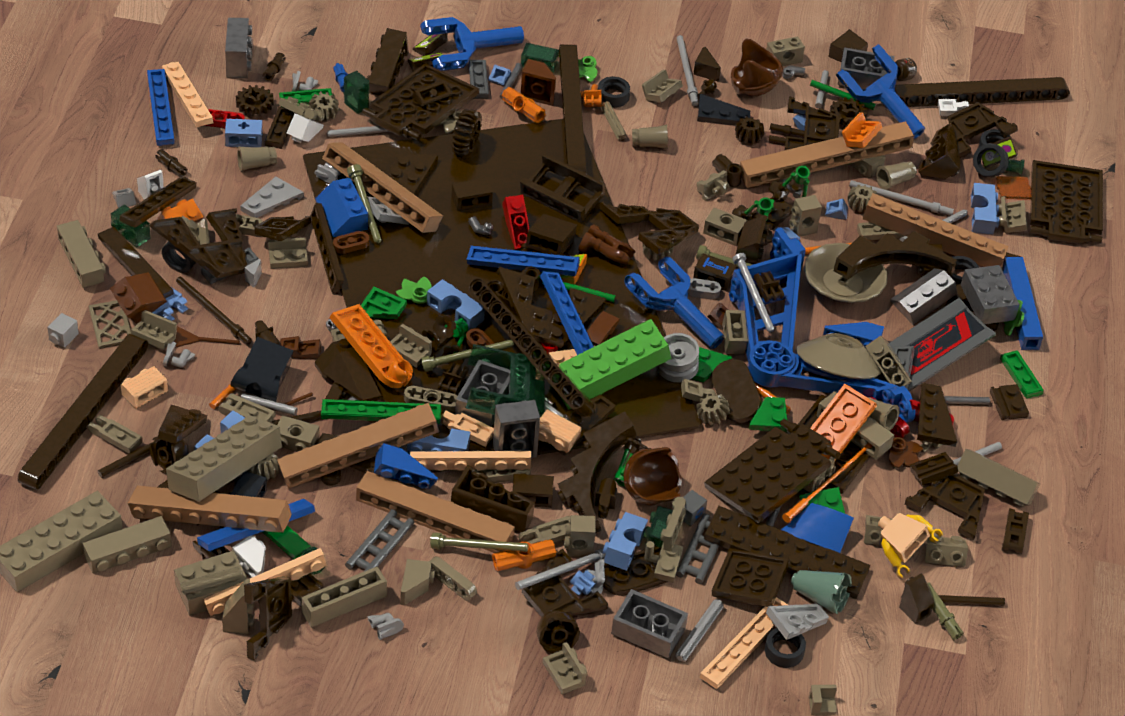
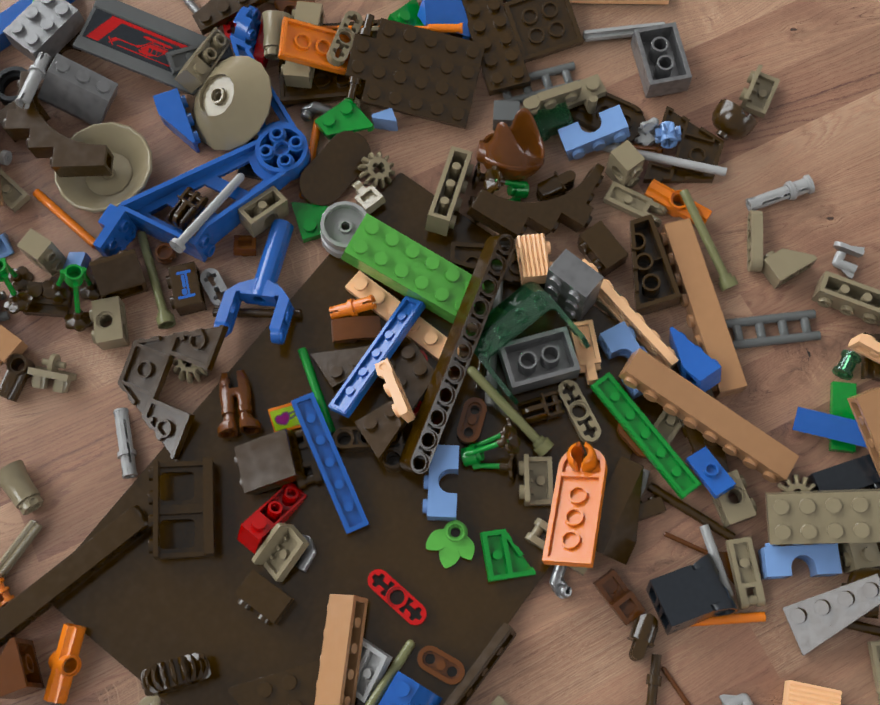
camera: 120 degrees left, 25 degrees up
none -> light grey pin [15,52,52,109]
none -> light grey pin [113,408,138,479]
none -> dark tan bracket [251,523,310,582]
none -> flat silver arm [301,102,333,121]
none -> dark tan beam [326,11,363,67]
none -> orange pin [329,295,377,320]
none -> red beam [368,569,427,626]
none -> medium blue slope [371,108,398,131]
none -> light nougat hinge [375,358,416,423]
none -> dark tan brick [425,146,474,236]
none -> reddish brown hinge [620,141,664,153]
none -> blue plate [685,447,736,499]
none -> light grey pin [745,174,815,211]

